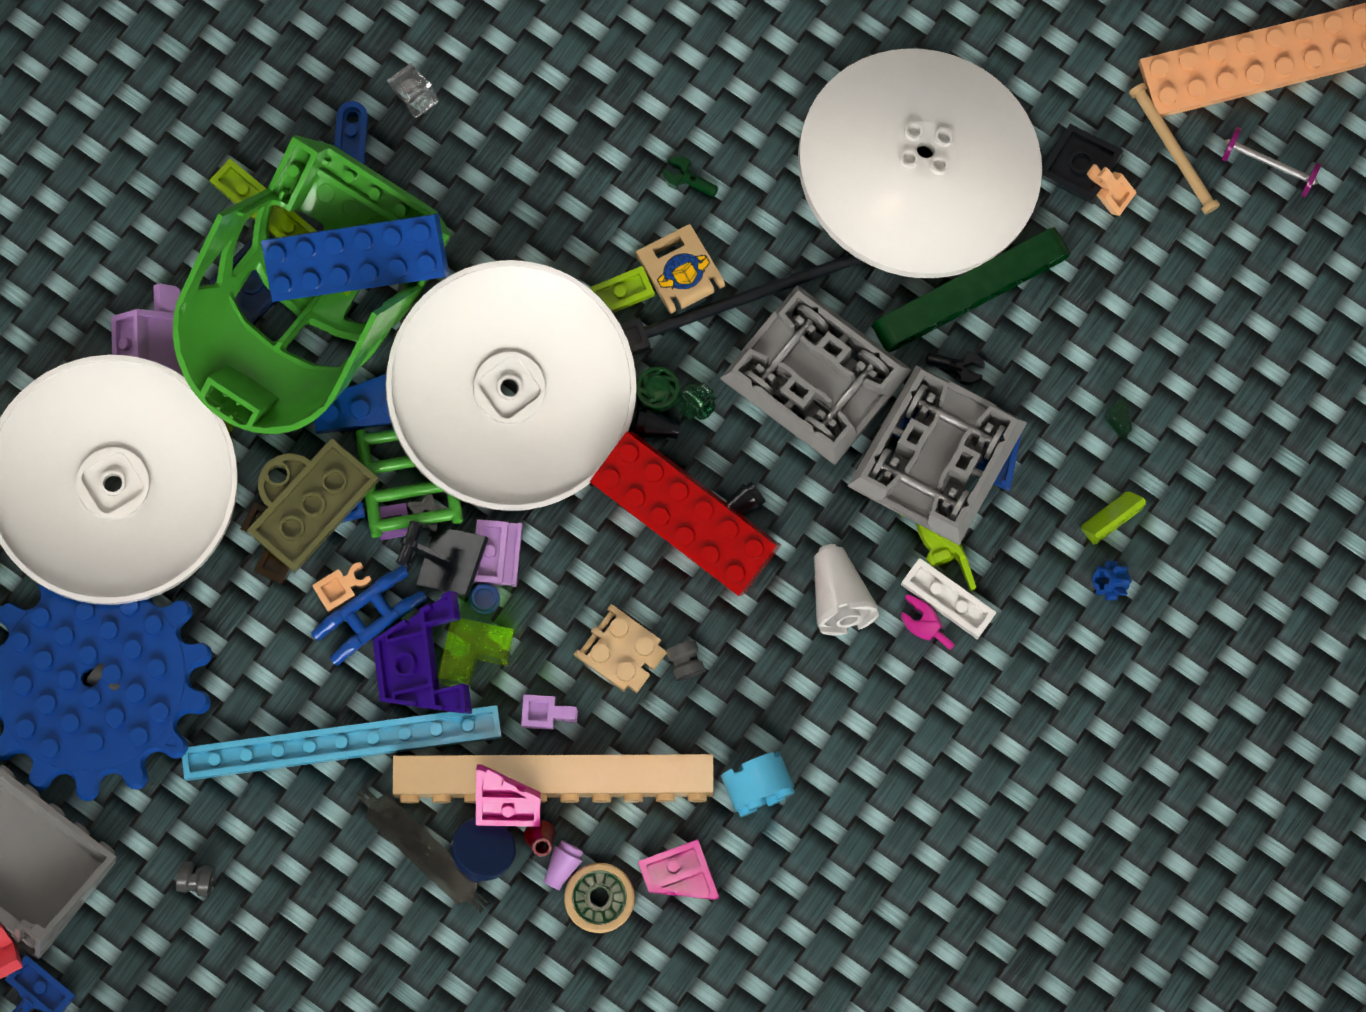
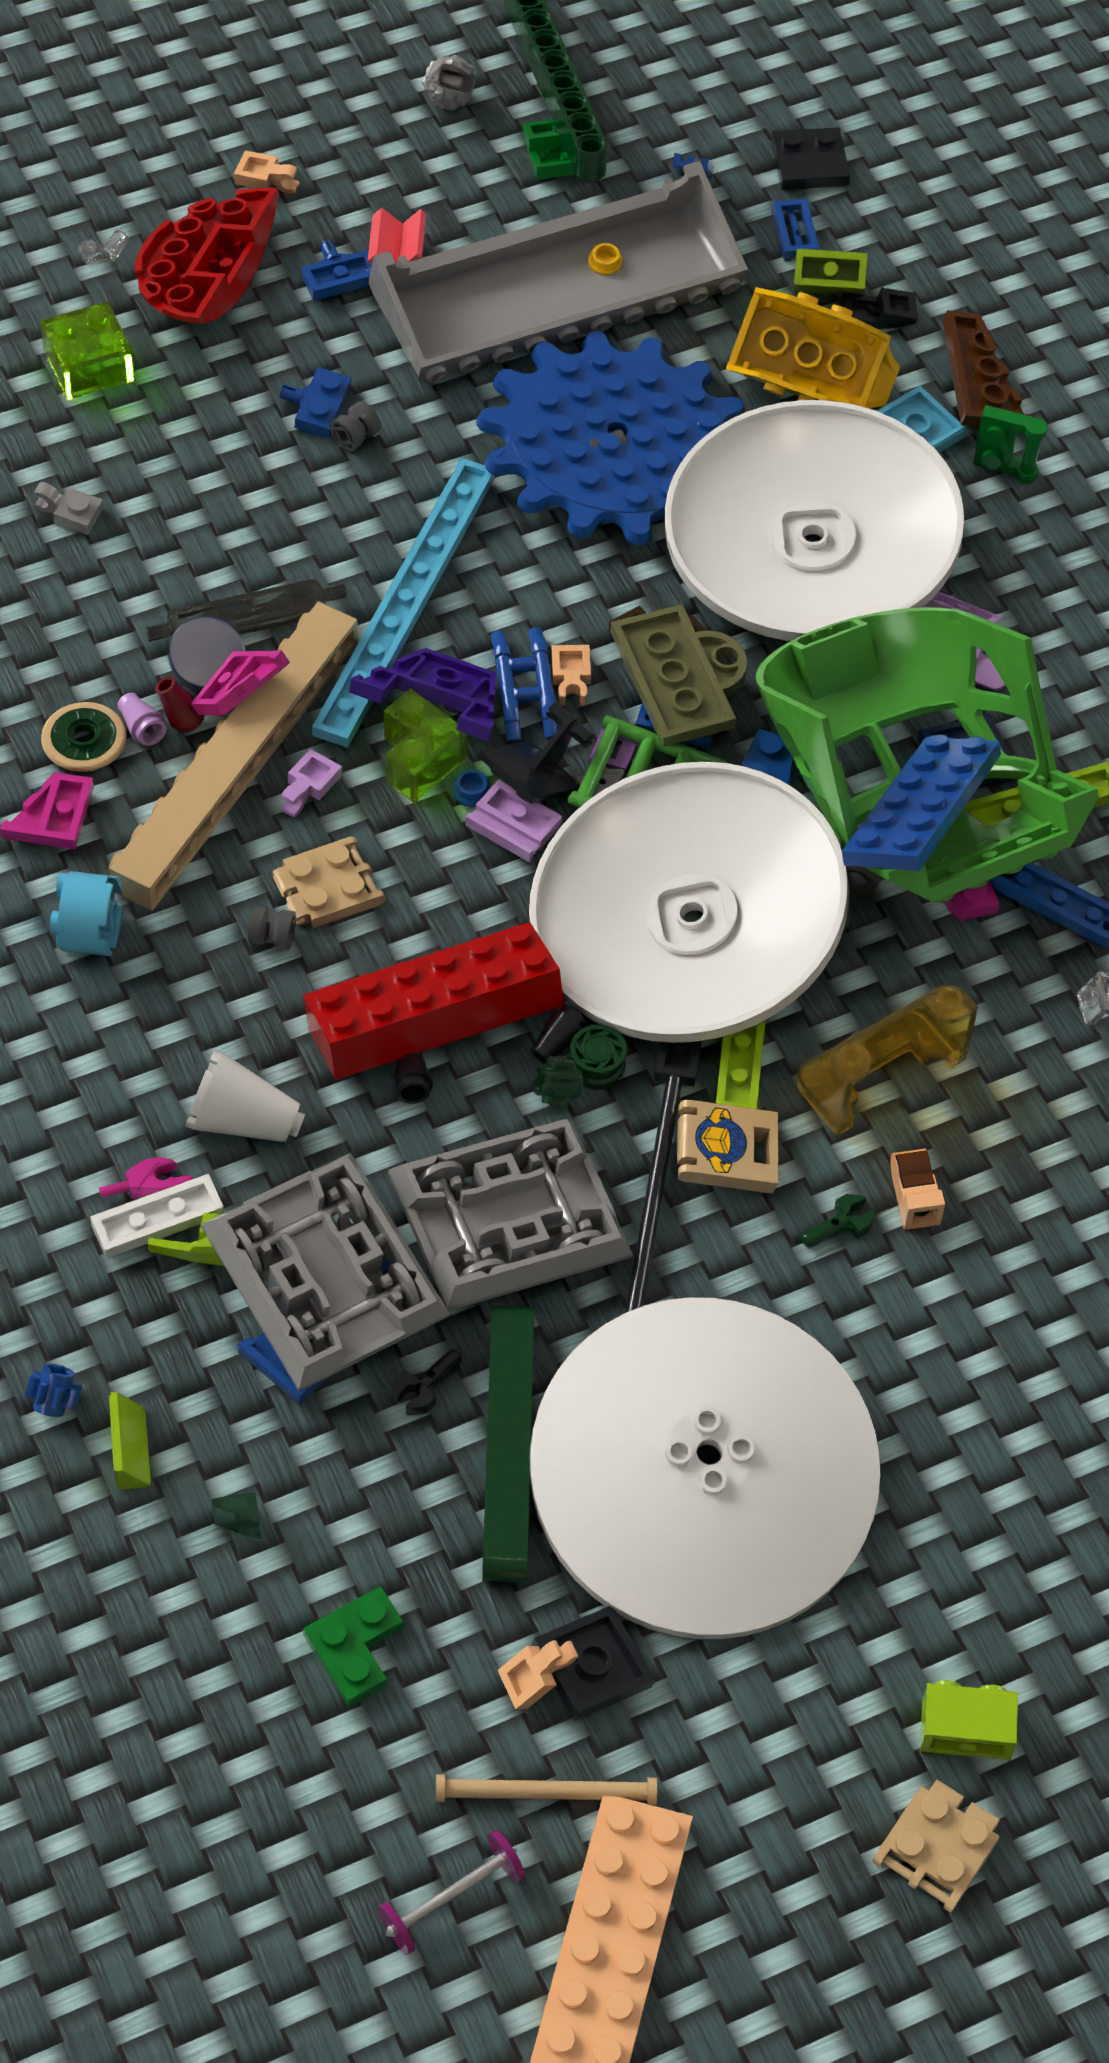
camera: 120 degrees right, 20 degrees down
none -> blue plate [279,367,352,439]
none -> green plate [303,1586,403,1708]
none -> clear yellow windscreen [797,985,978,1136]
none -> light nougat leg [891,1148,945,1230]

